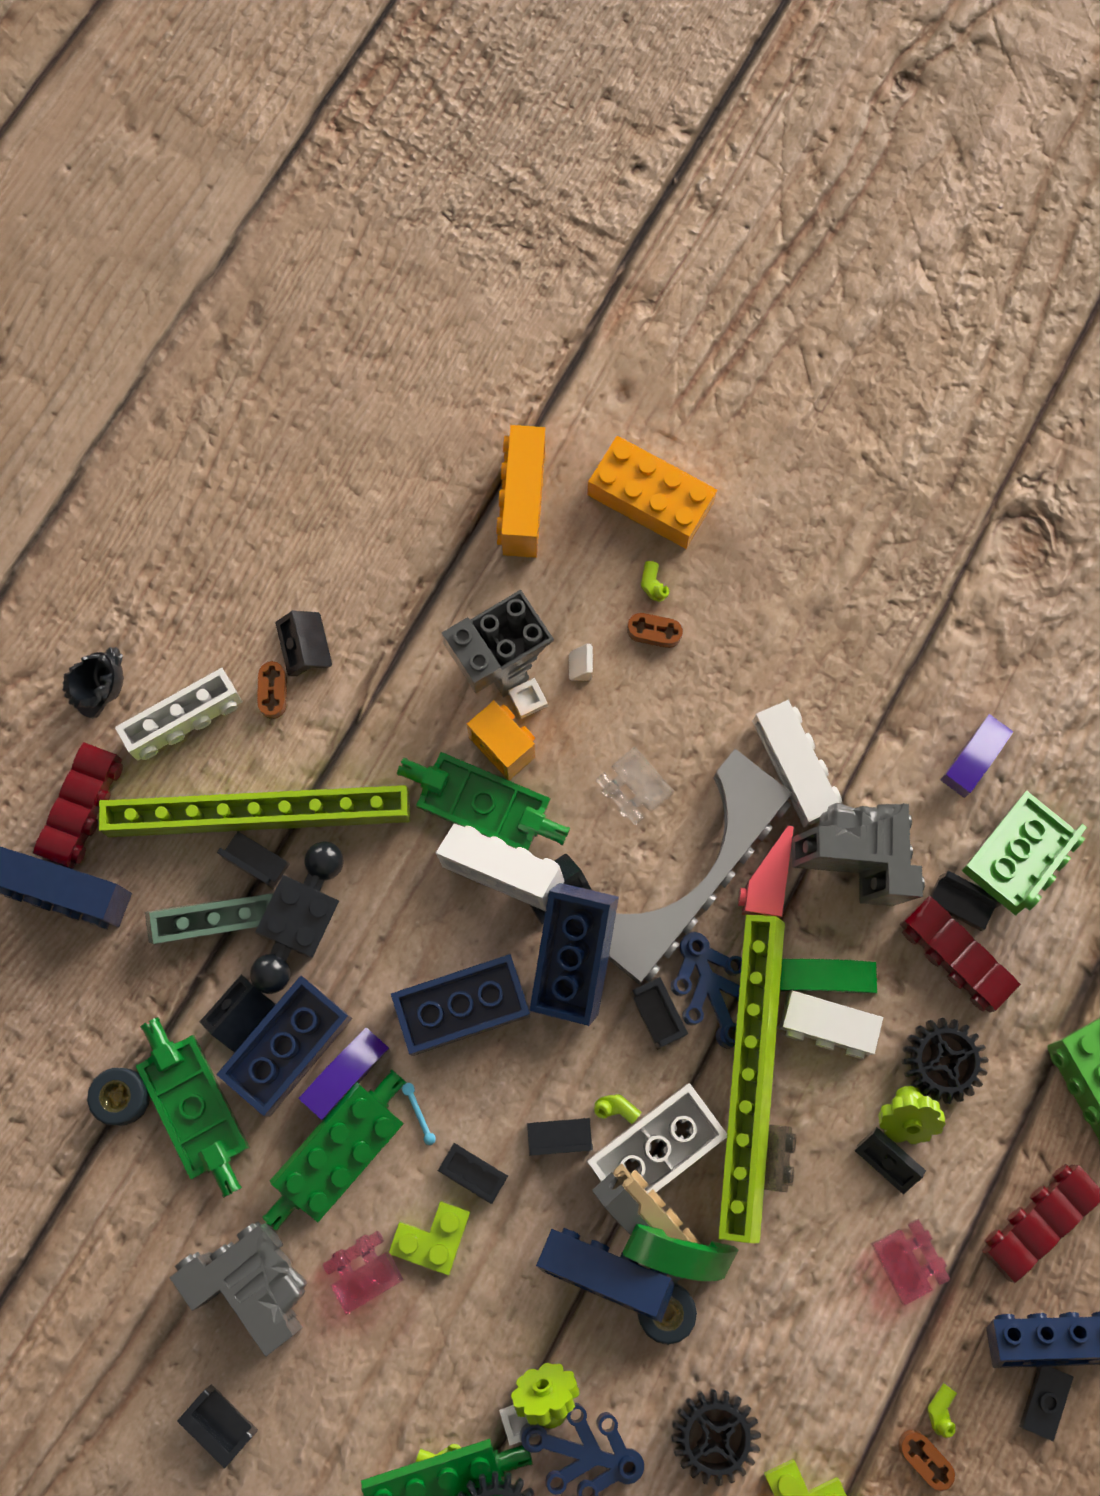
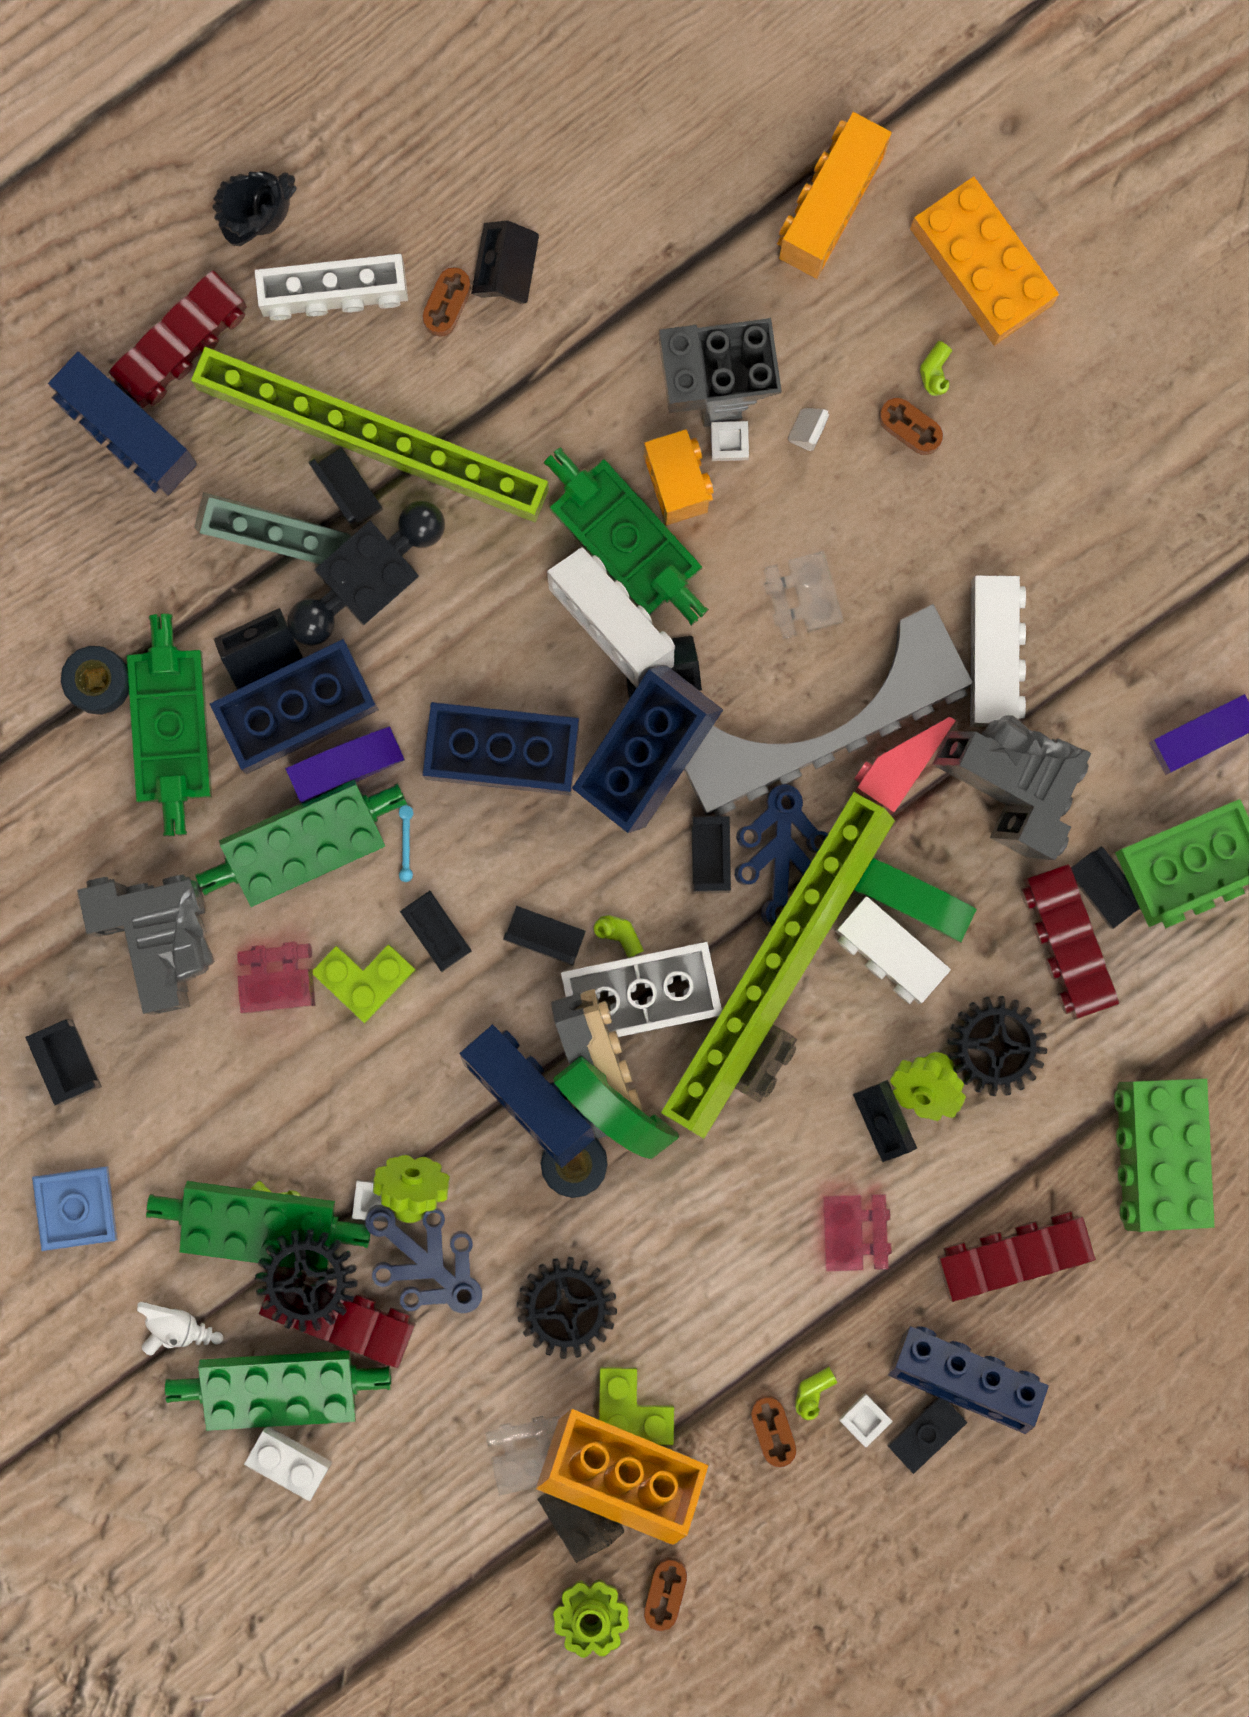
camera: 25 degrees right, 10 degrees up
none -> white plate [839,1393,893,1447]

